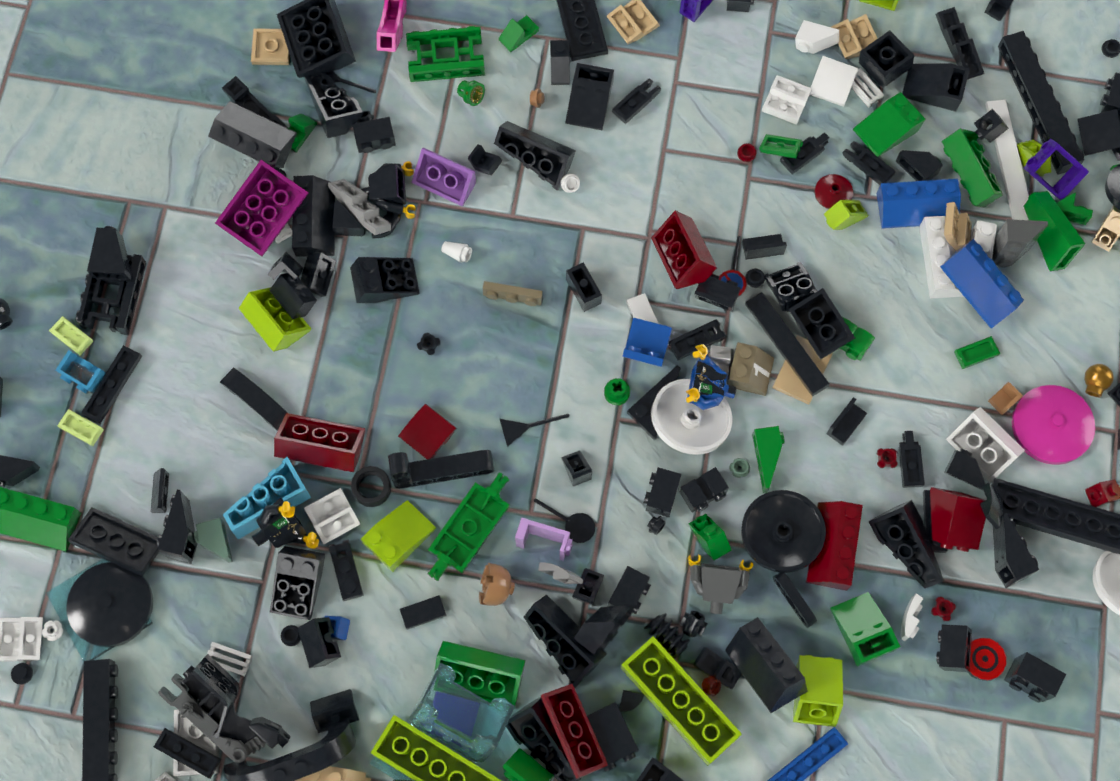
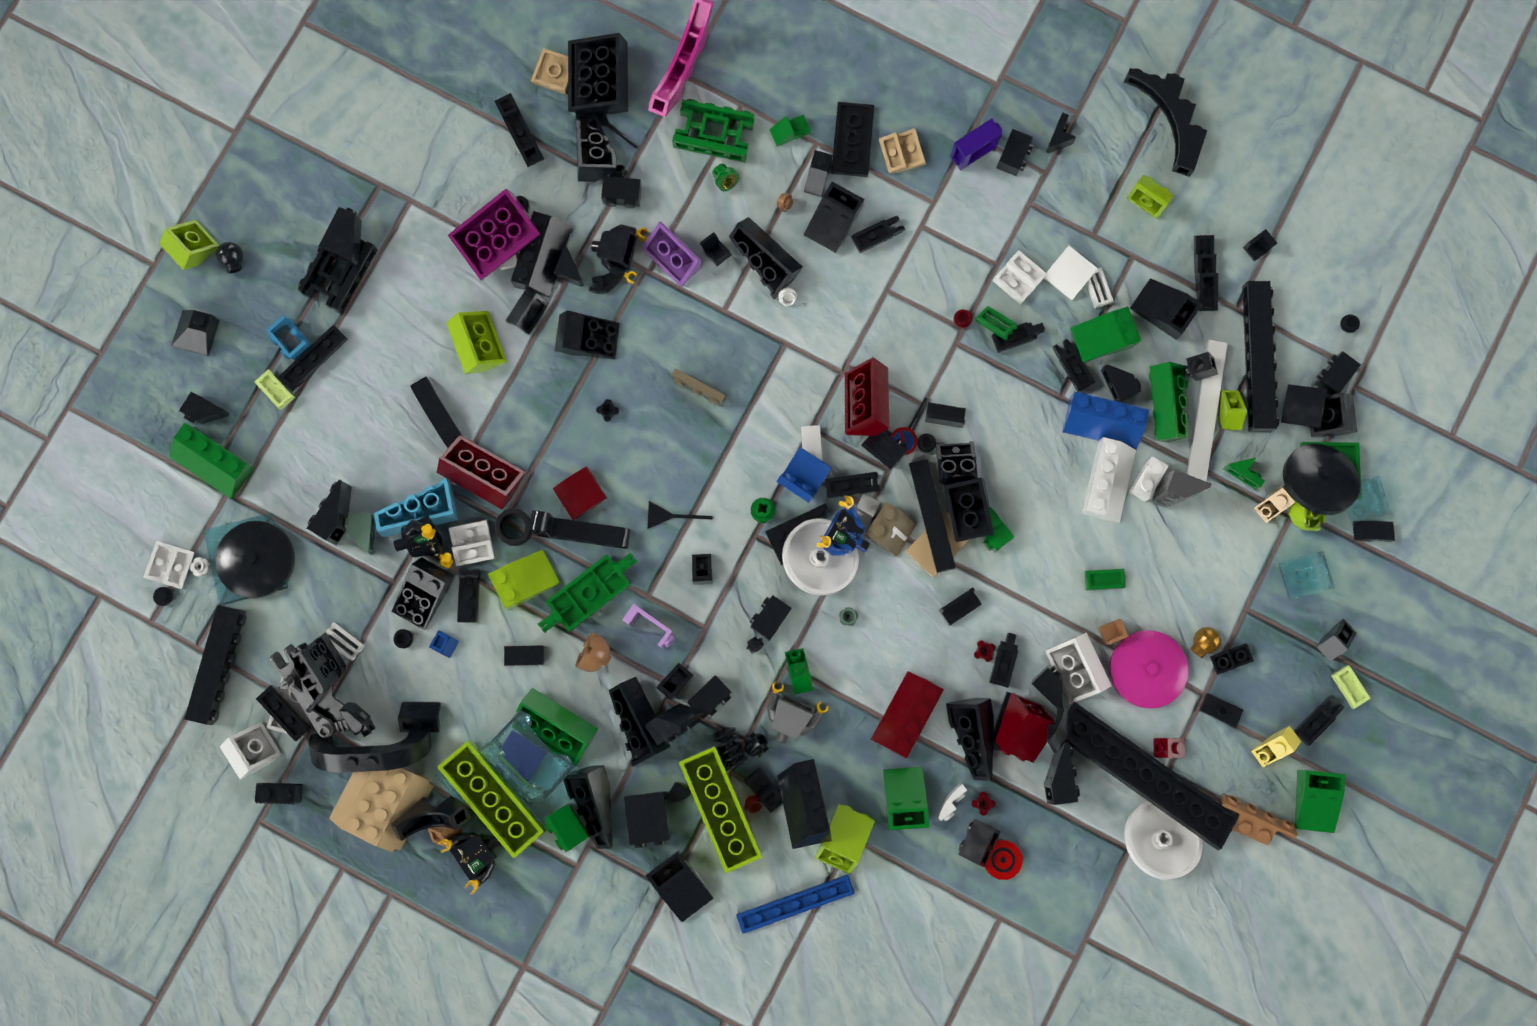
camera: 15 degrees right, 10 degrees up
yellowish green plate [49,316,93,356] -> none
black tile [68,507,160,577] -> none
black slope [150,468,169,513] -> none
black slope [208,101,297,169] -> none
black panel [268,252,303,280] -> none
black brick [269,273,317,319] -> none
green slope [288,113,318,153] -> none
black brick [297,617,341,668] -> none
light grey slope [328,179,391,235] -> none
white cone [441,241,472,263] -> none
black piece [534,498,595,543] -> none
light grey slope [538,562,583,584] -> none
dark red slope [540,683,608,779] -> none
black brick [566,262,602,312] -> none
black brick [679,467,729,513] -> none
black dish [741,490,826,573] -> none
green slope [752,426,785,493] -> none
black beam [773,572,817,628] -> none
white slope [795,20,839,54] -> none
dark red dish [815,174,853,209] -> none
lime slope [824,200,869,230] -> none
tan slope [831,14,878,59] -> none
black brick [859,30,915,88] -> none
blue slope [940,239,1024,328] -> none
tan slope [944,202,972,251] -> none
black brick [1004,652,1066,703] -> none
dark purple window [1023,139,1089,201] -> none
green slope [1023,191,1086,272] -> none

